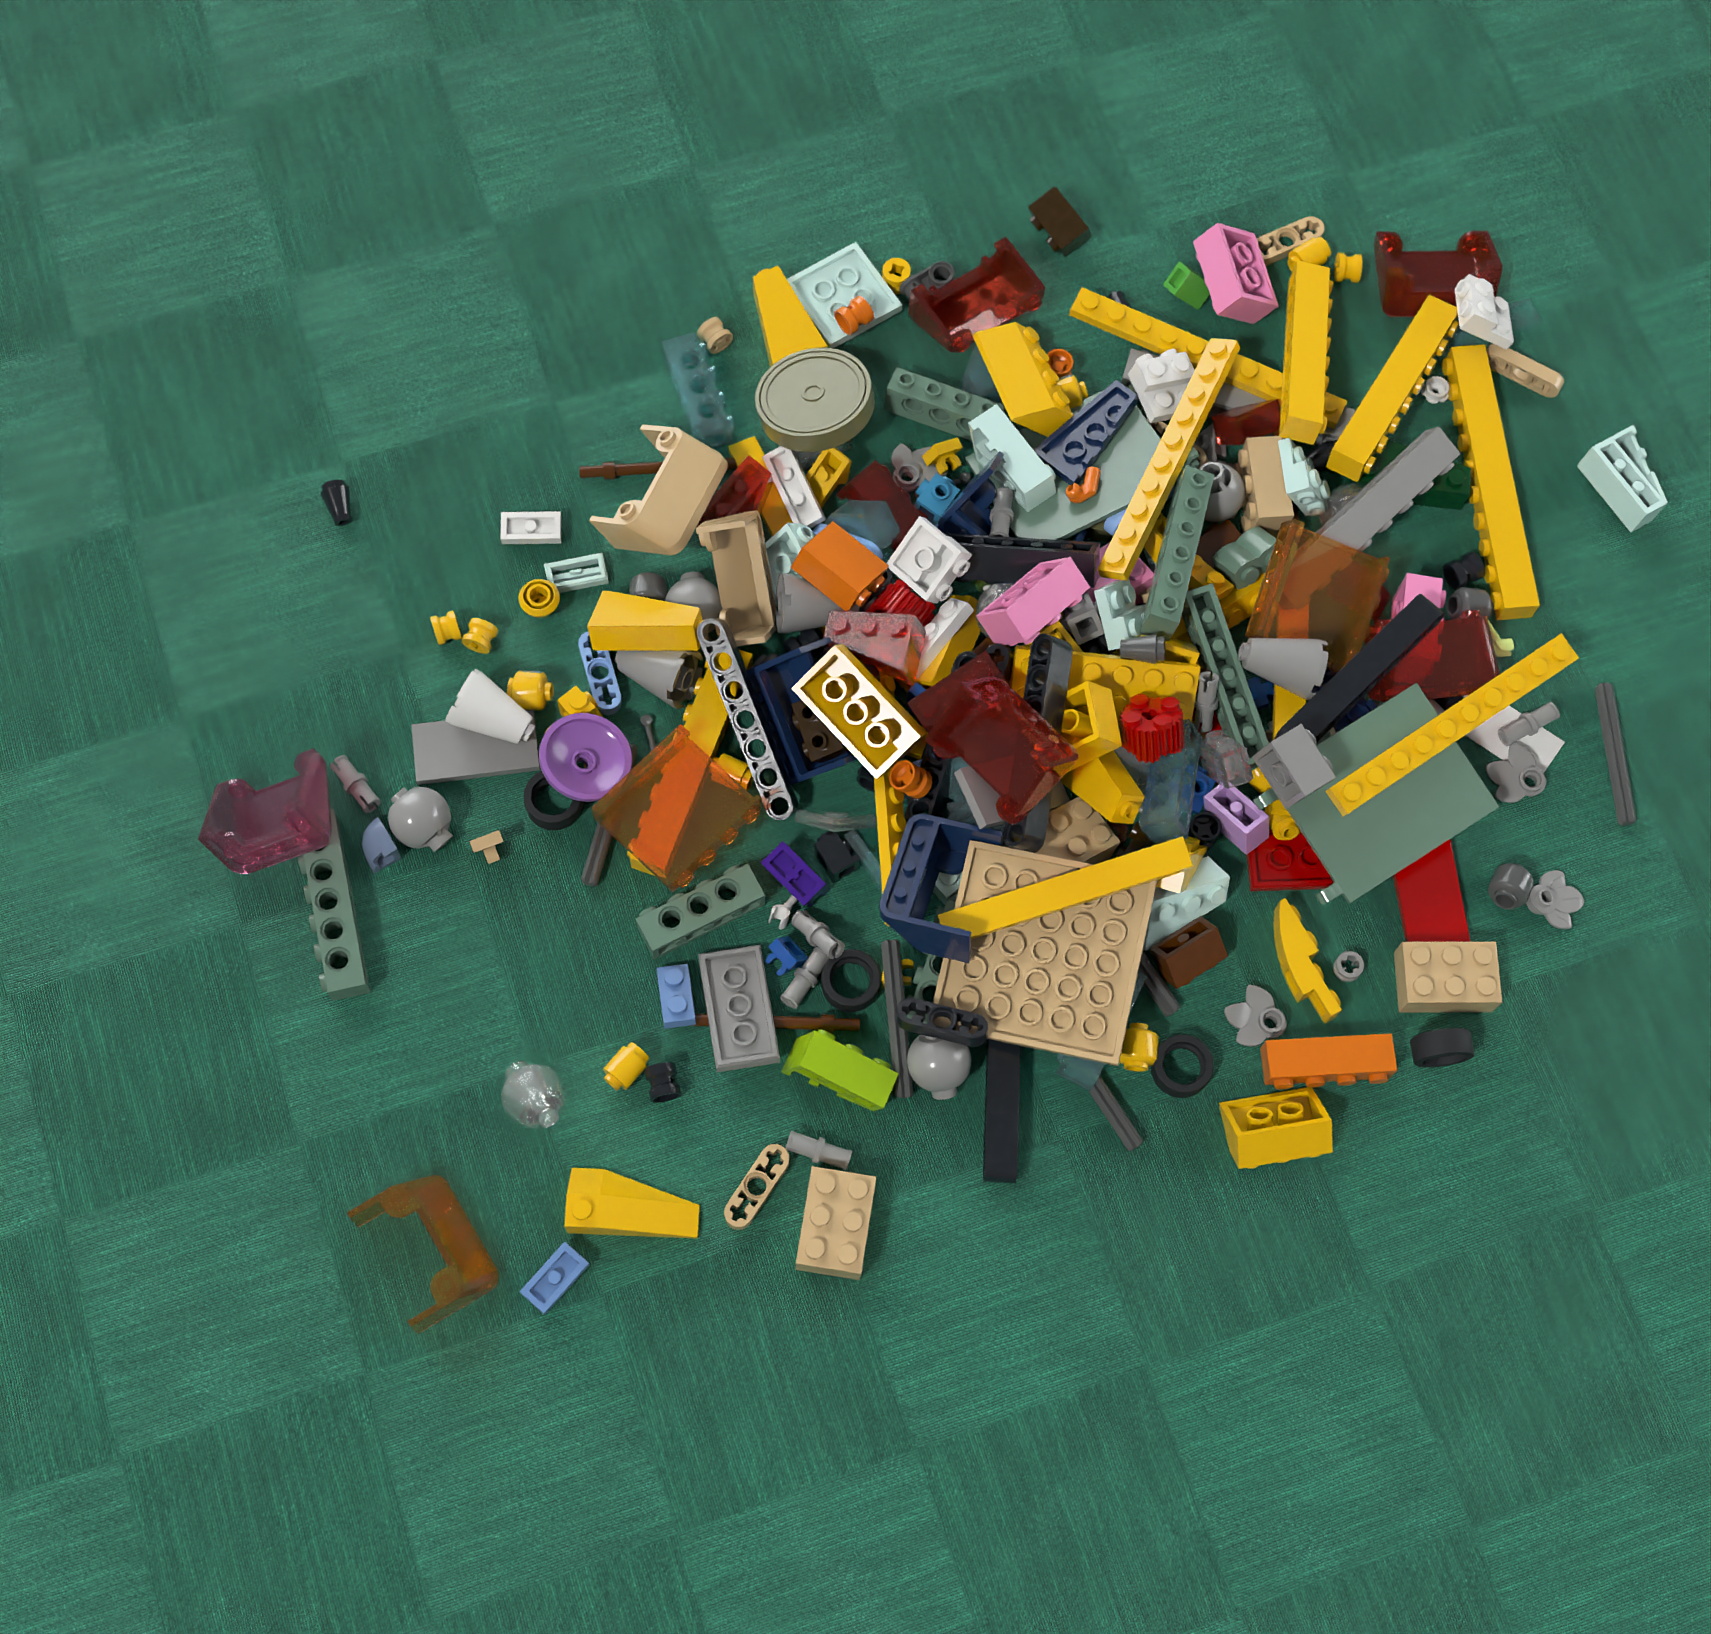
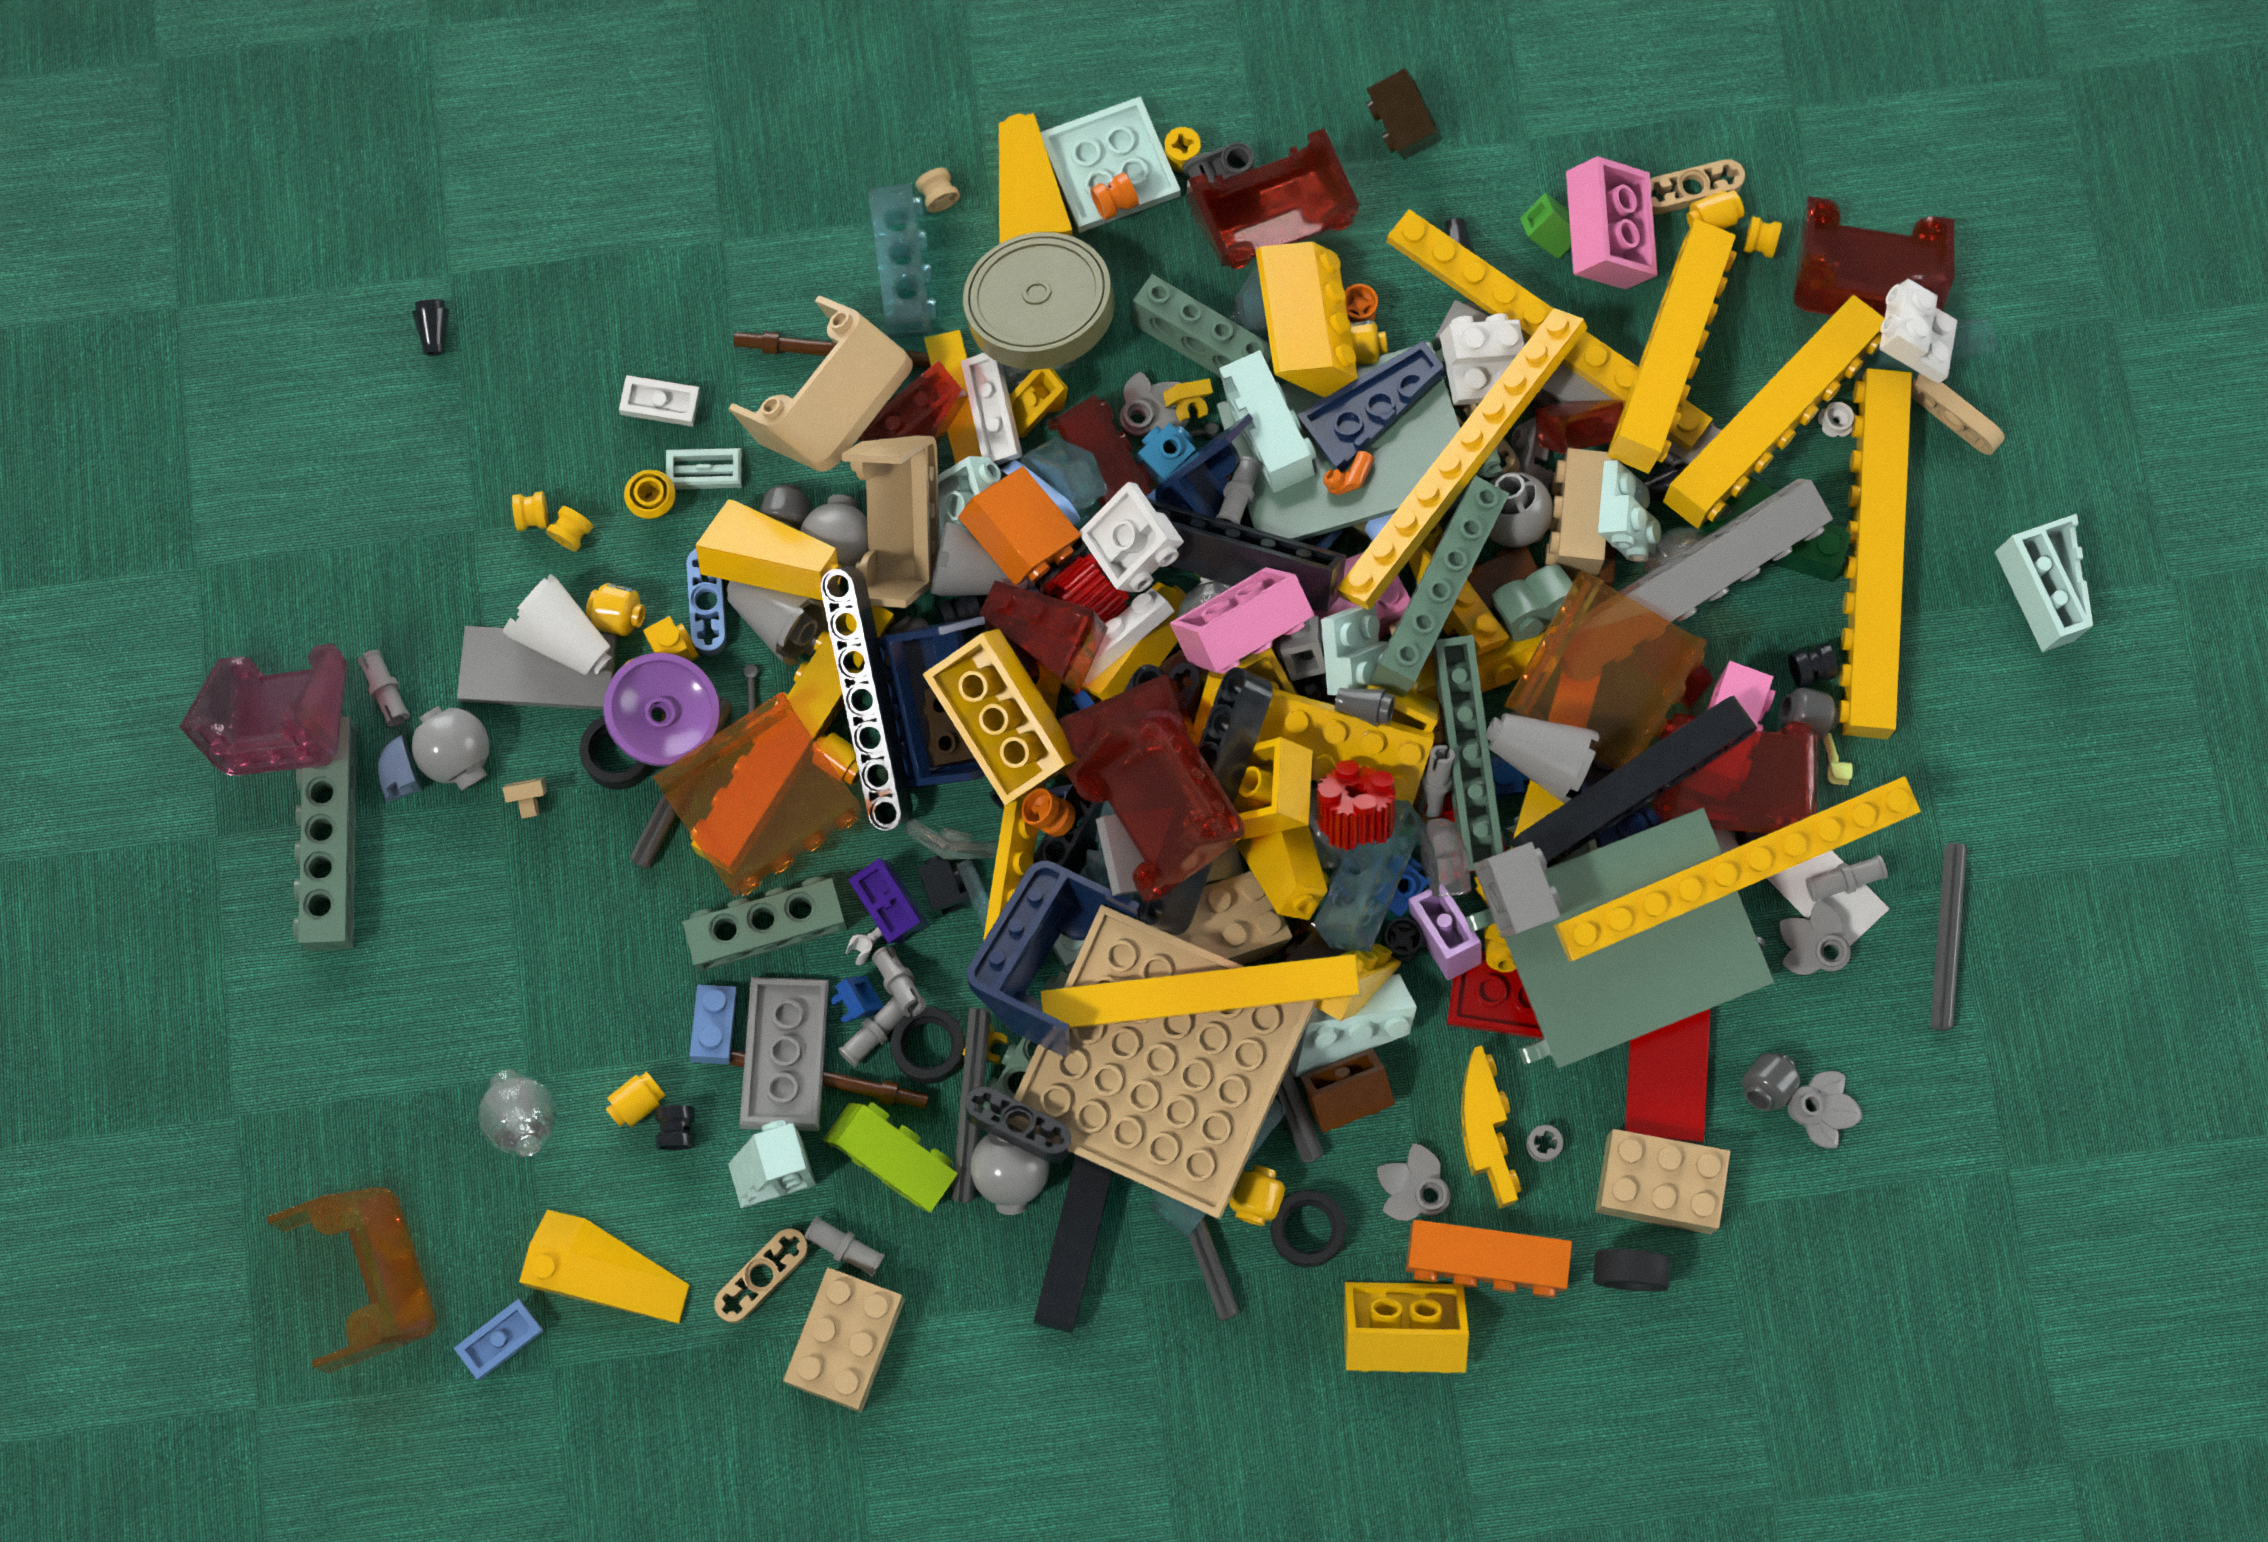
camera: 15 degrees right, 5 degrees up
none -> light aqua wedge [728,1120,816,1209]

